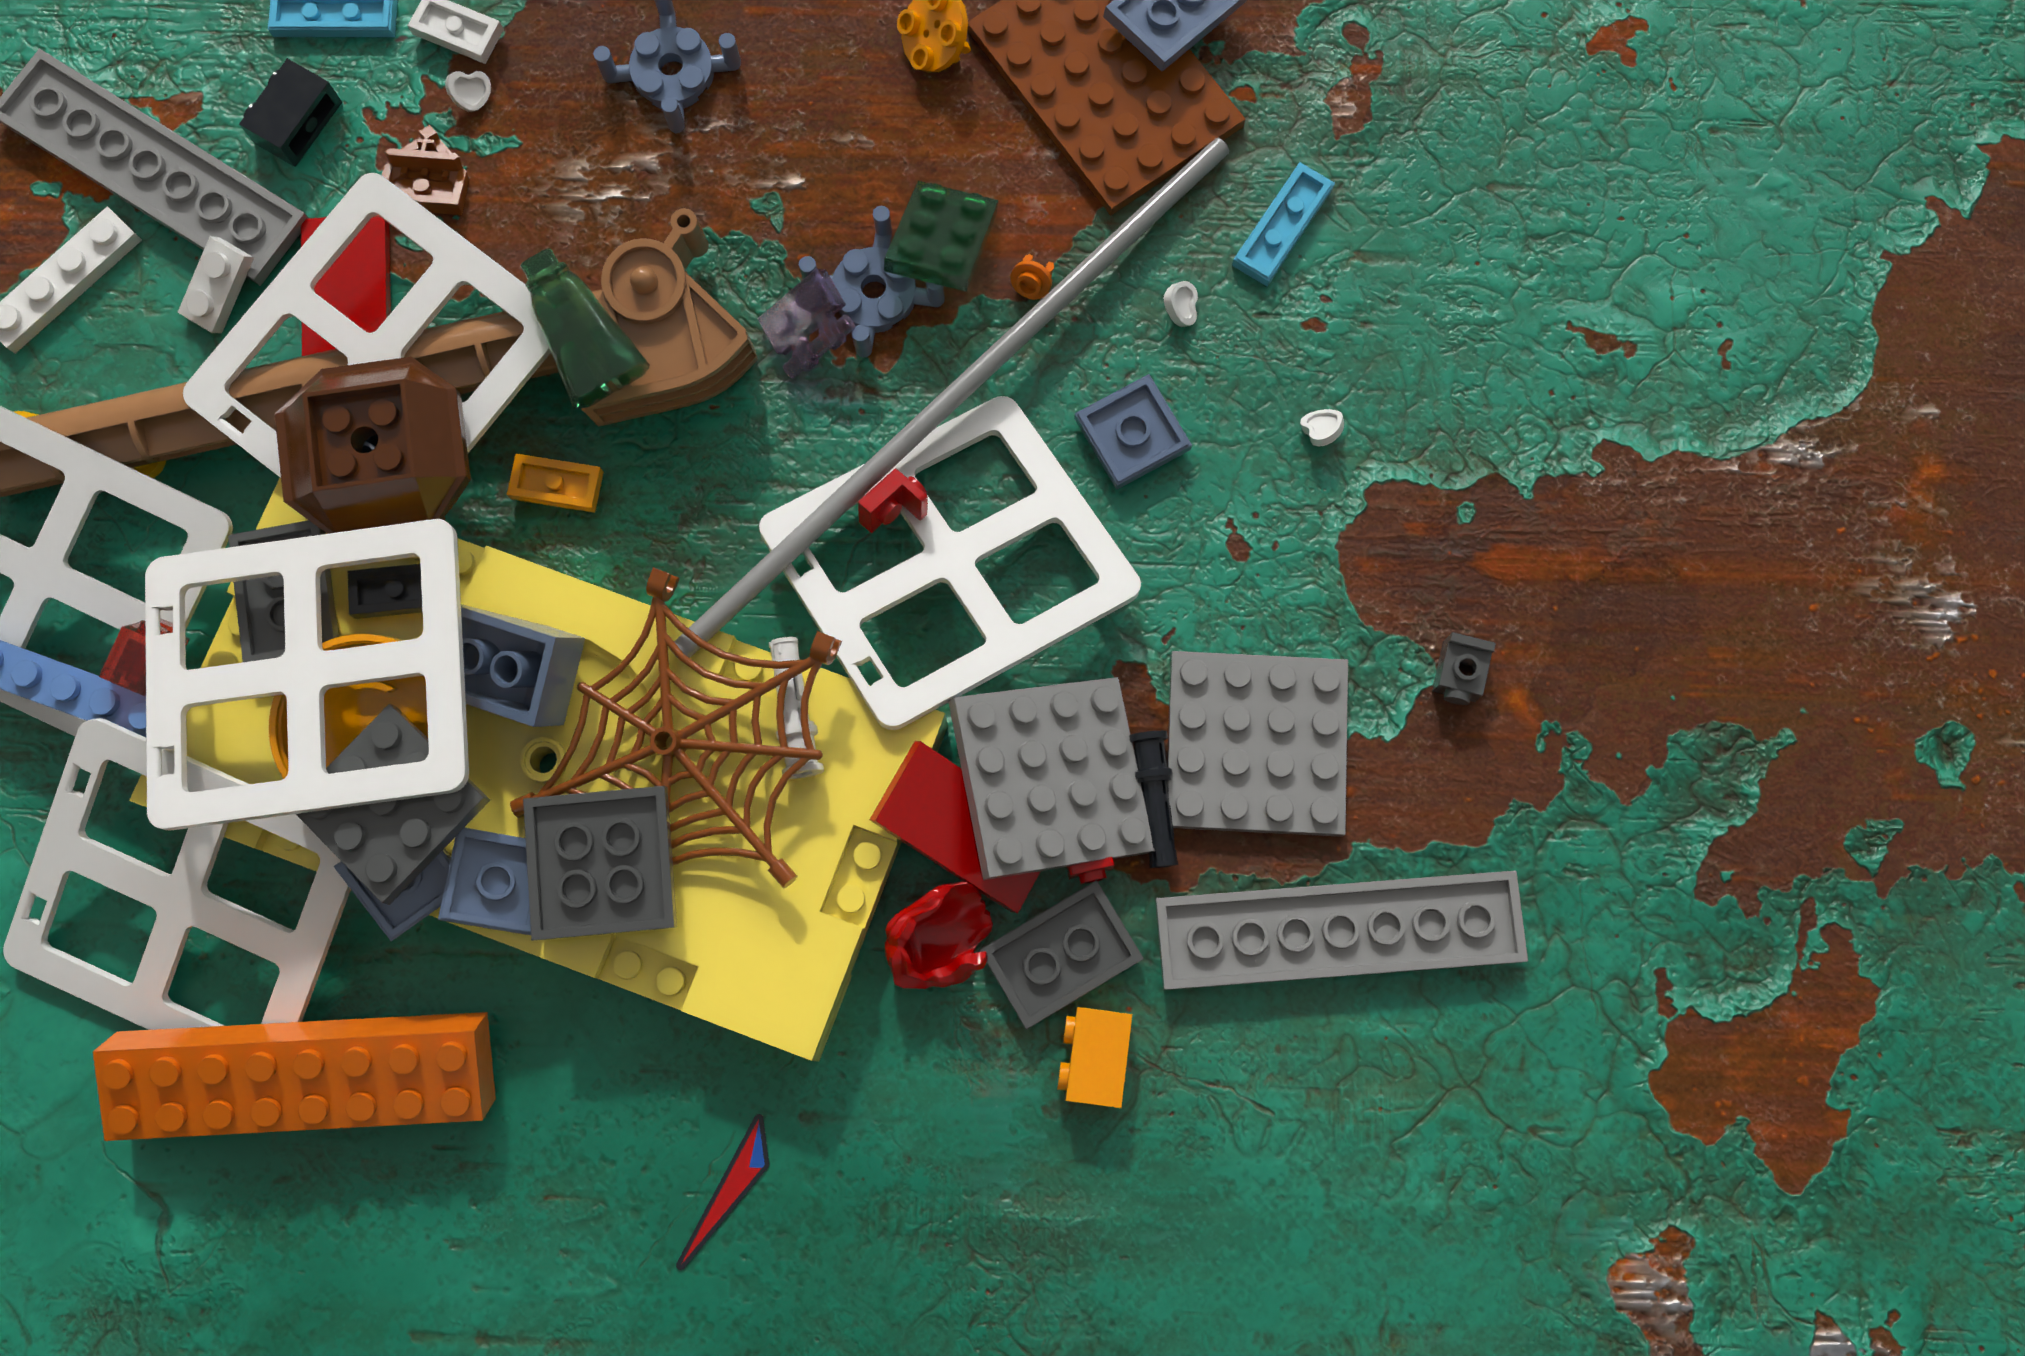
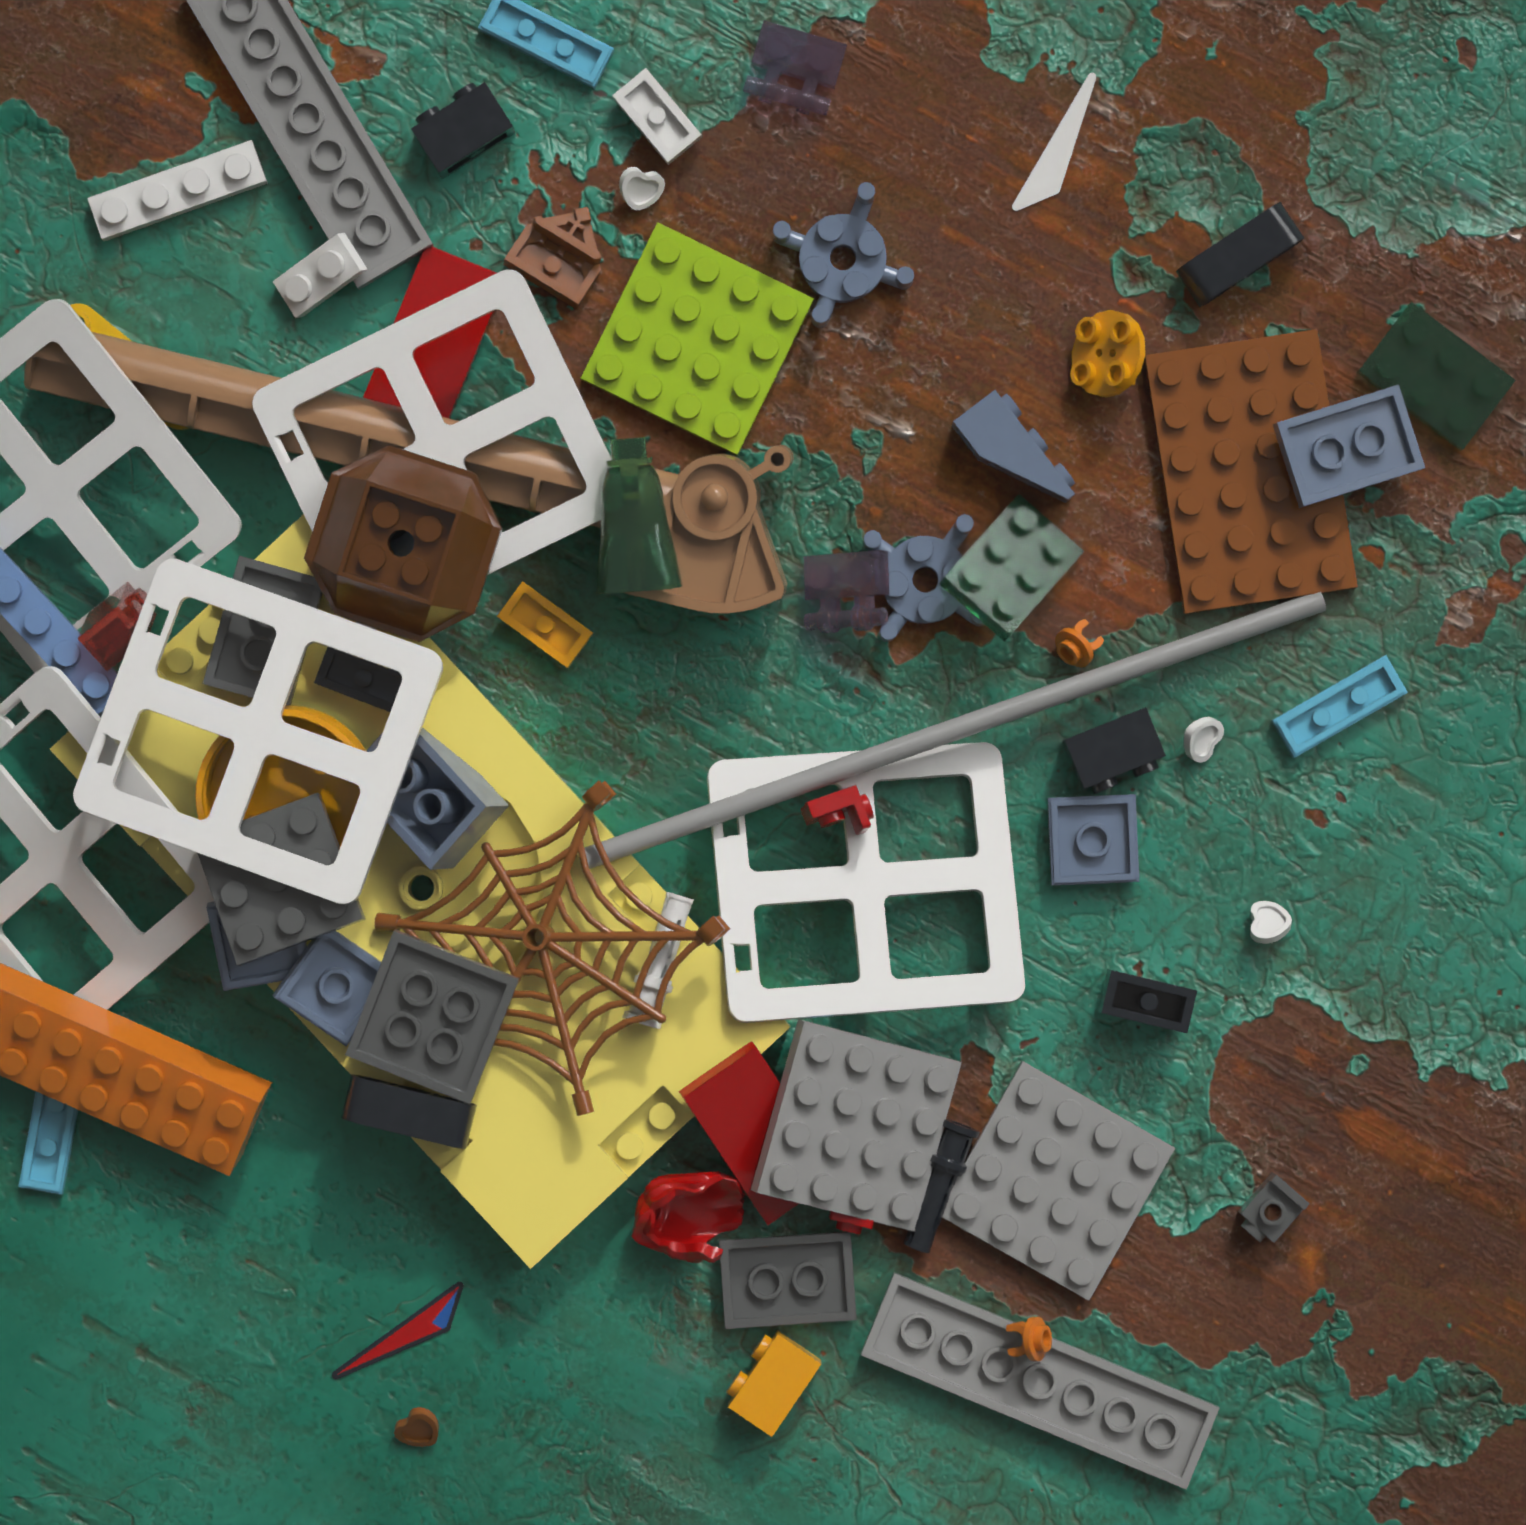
camera: 25 degrees right, 10 degrees up
none -> medium azure tile [18,1092,78,1195]
none -> black beam [341,1074,477,1149]
none -> dark orange piece [394,1407,439,1447]
none -> lime plate [581,222,814,456]
none -> sand blue slope [952,390,1075,503]
none -> orange plate [1006,1317,1052,1361]
none -> black brick [1062,707,1166,794]
none -> black brick [1097,969,1197,1033]

